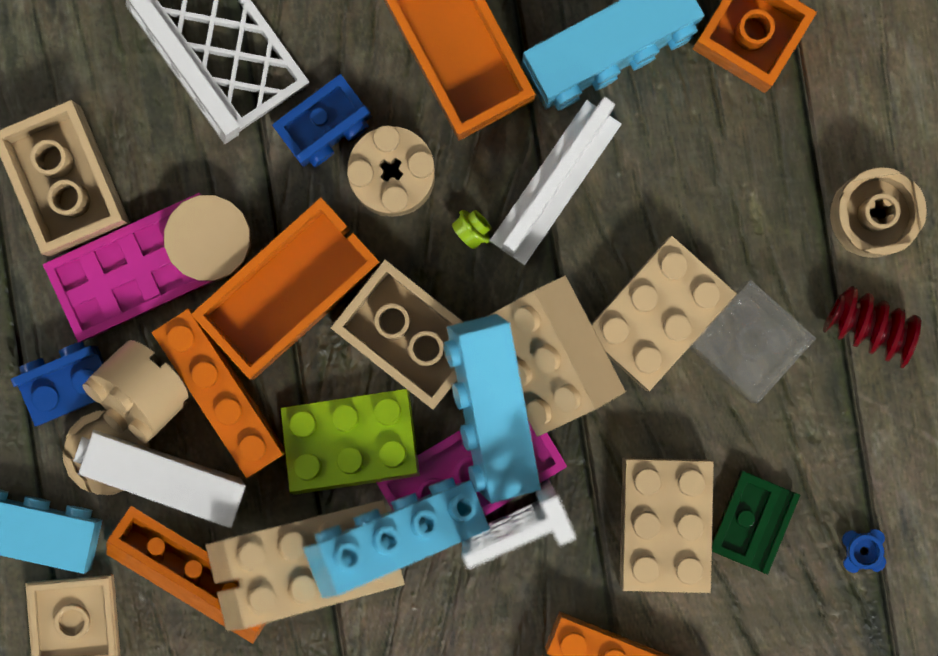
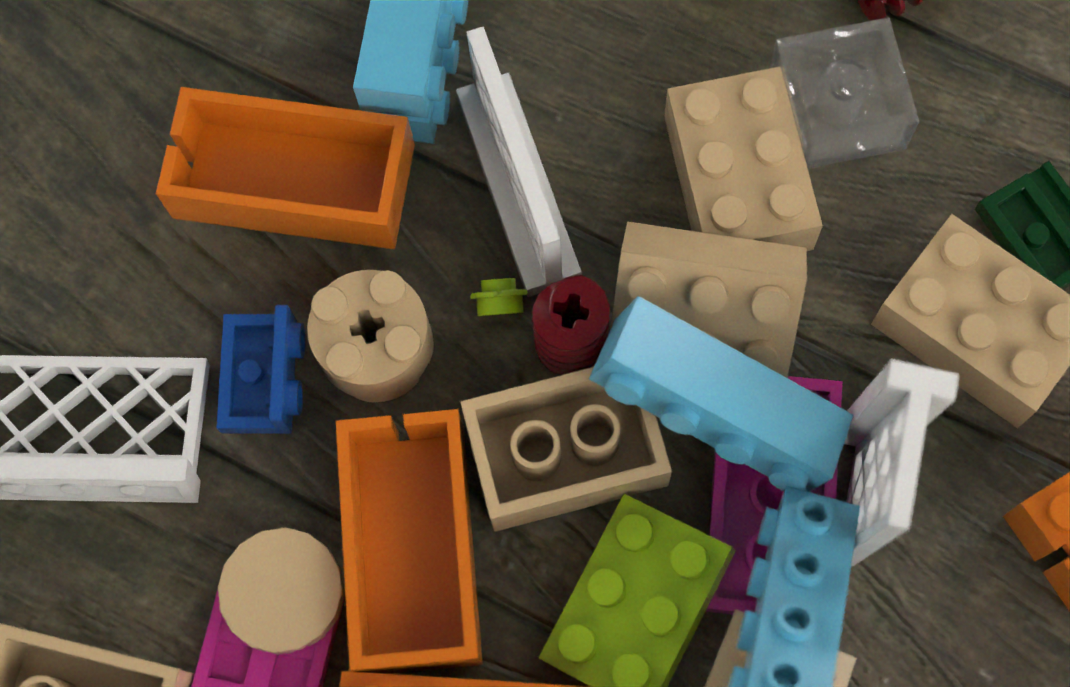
camera: 50 degrees left, 15 degrees down
none -> dark red piece [532,275,610,375]

